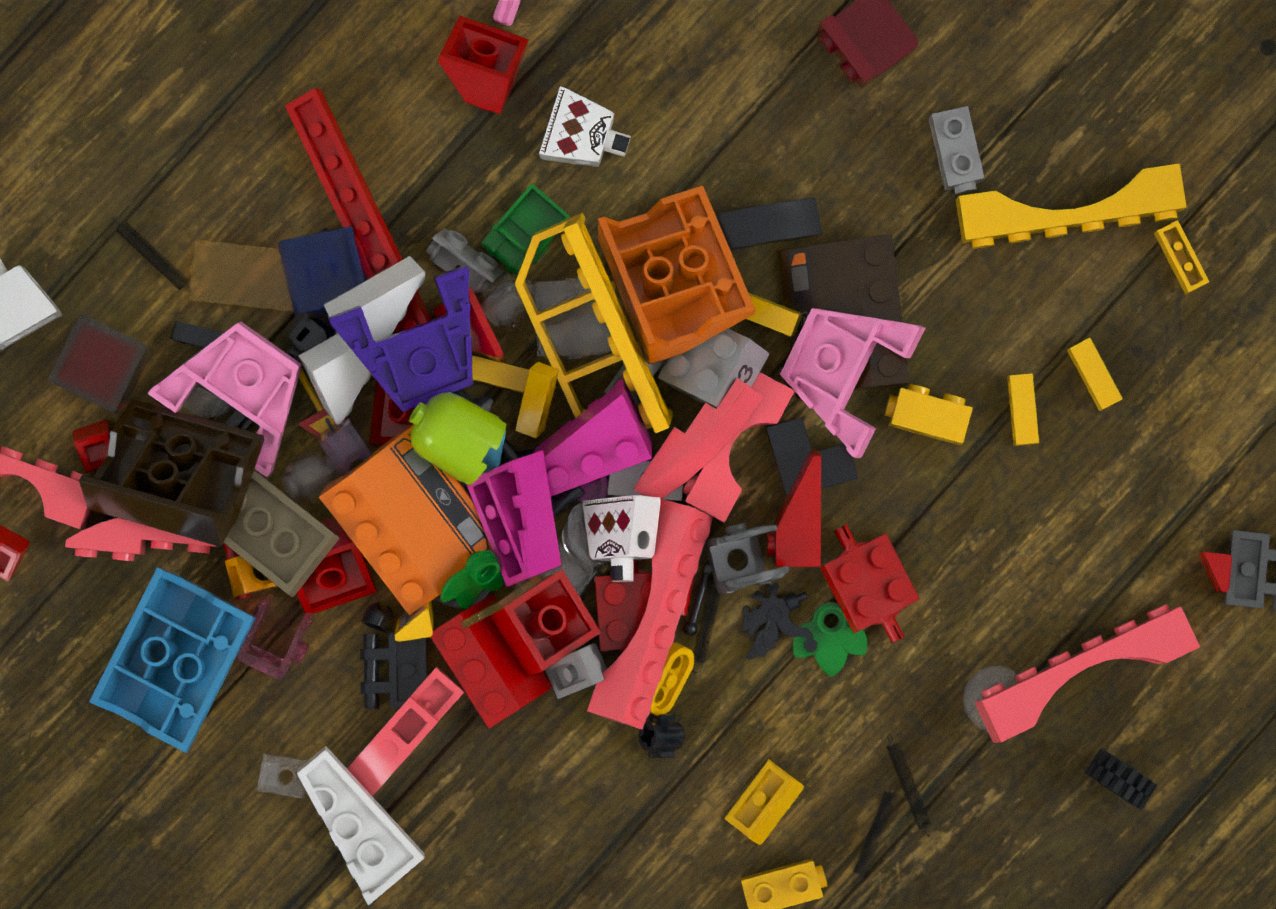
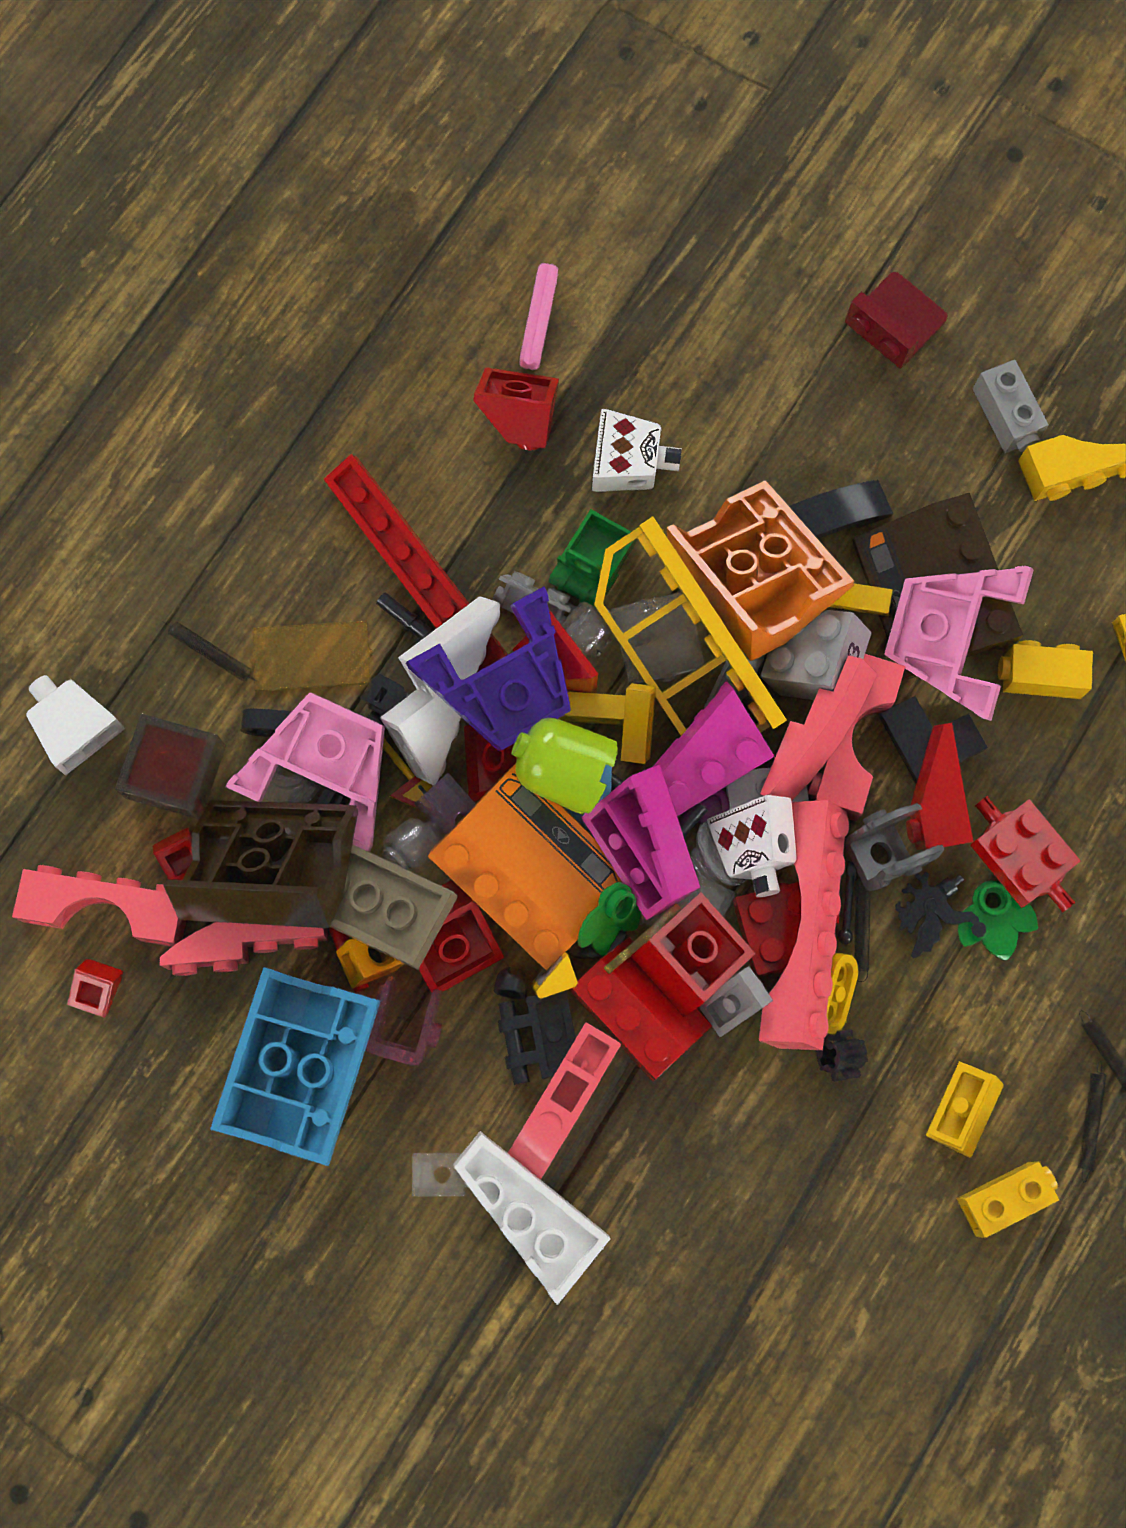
camera: 10 degrees left, 10 degrees down
clear blue bracket [277,227,365,316] -> none

